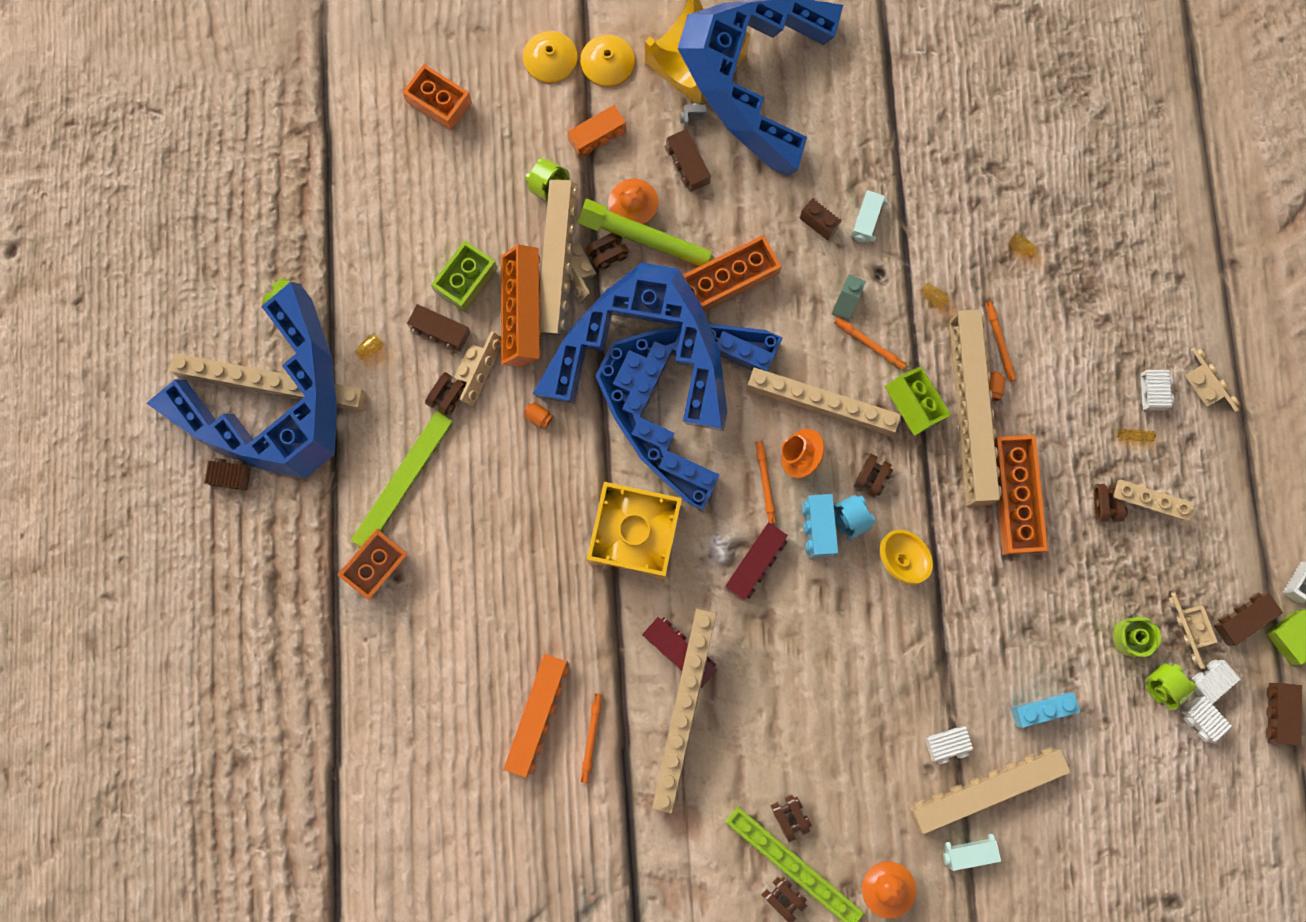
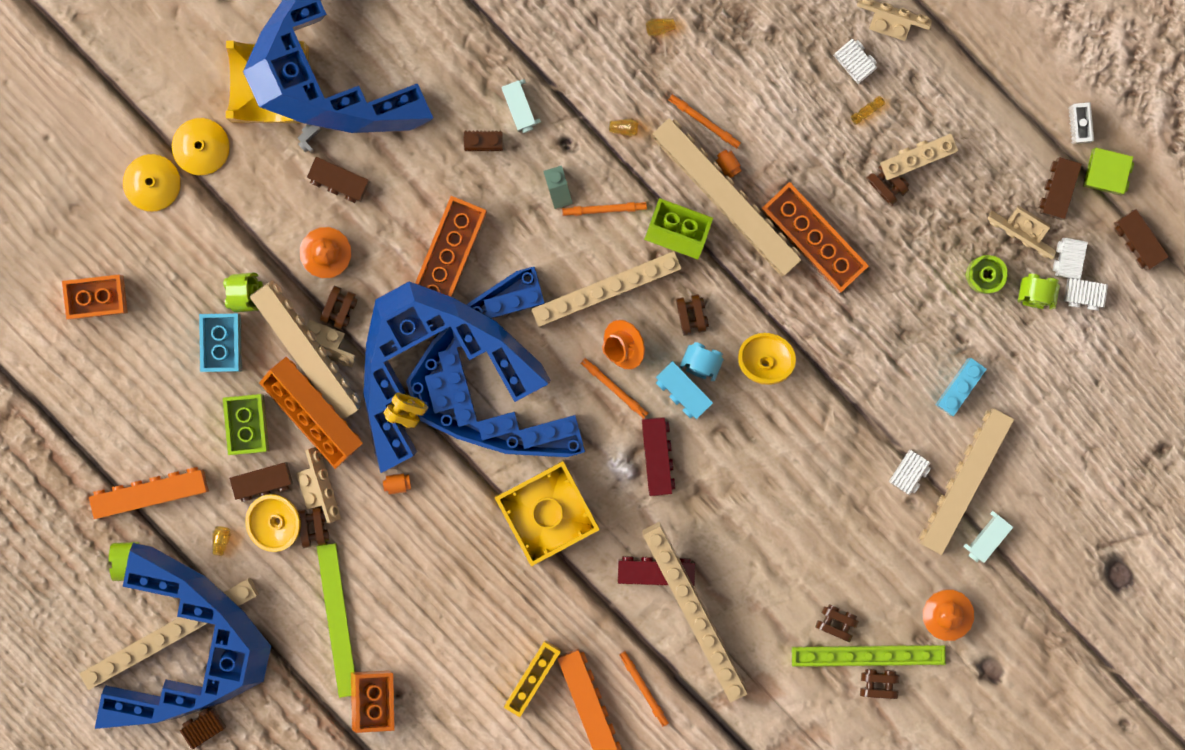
camera: 35 degrees left, 10 degrees up
orange brick [567,105,626,157] -> none
lime brick [577,198,714,266] -> none
none -> orange brick [89,467,209,519]
none -> medium azure brick [199,313,242,372]
none -> yellow dish [245,494,301,552]
none -> yellow brick [384,393,428,428]
none -> yellow brick [504,640,561,717]

